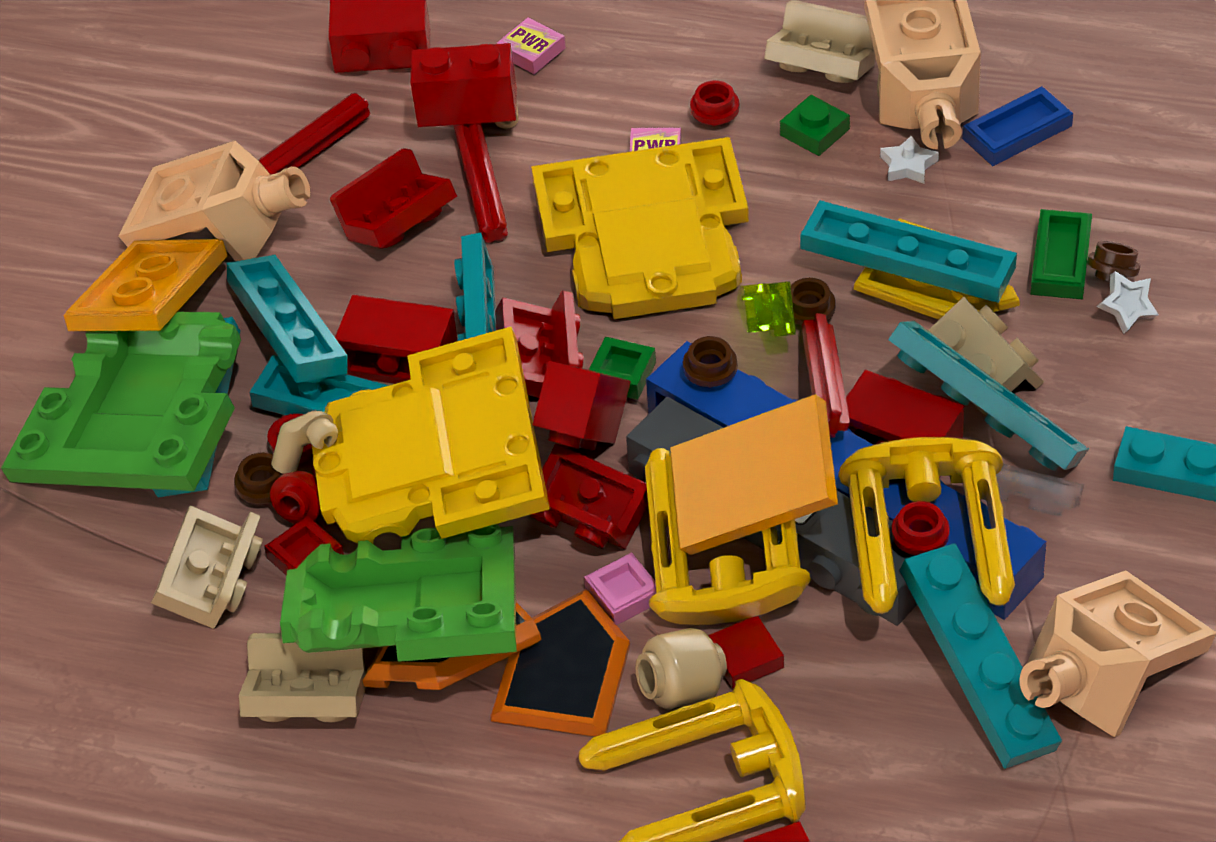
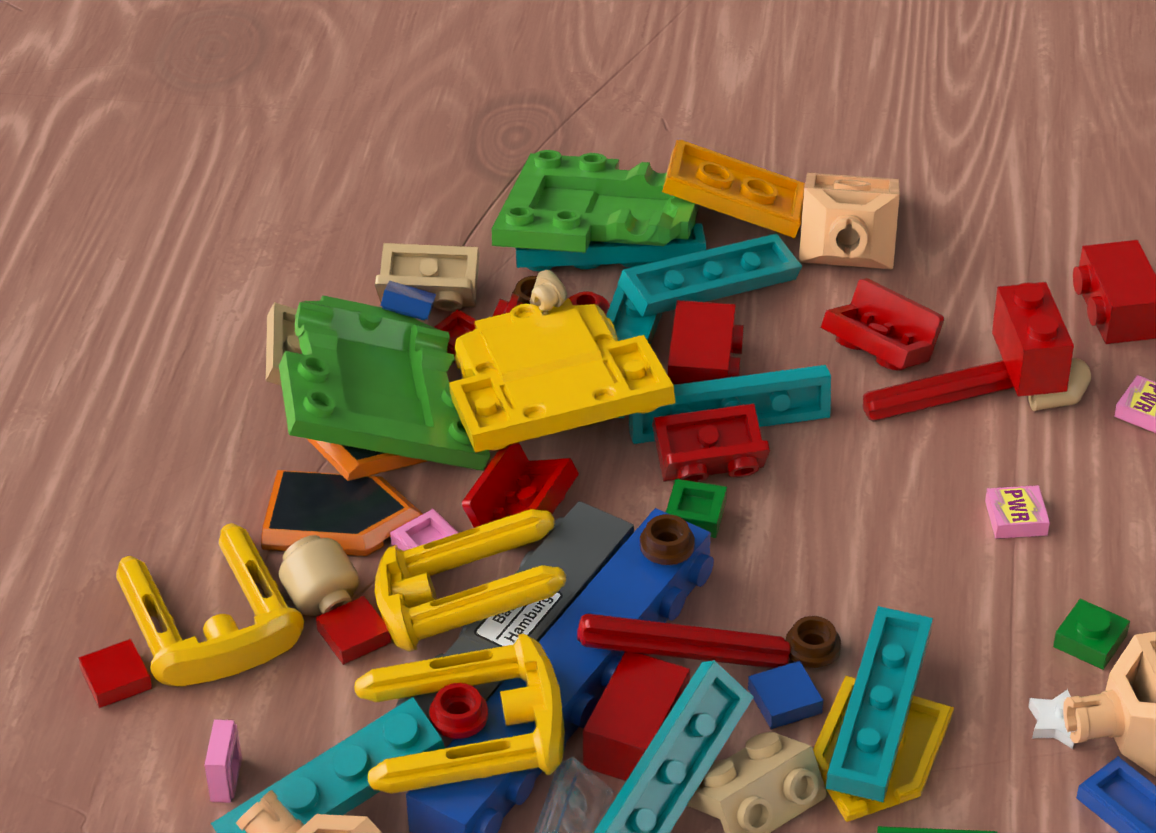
camera: 80 degrees right, 5 degrees down
red axle [258,93,370,175] -> none
yellow piece [531,137,749,319] -> none
red brick [532,360,631,450] -> none
light orange tile [670,394,838,555] -> none
red plate [690,80,740,126] -> none
clear neon green slope [740,281,796,337] -> none
none -> bright pink tile [204,719,242,803]
none -> blue tile [380,281,436,321]
none -> blue tile [748,661,824,729]

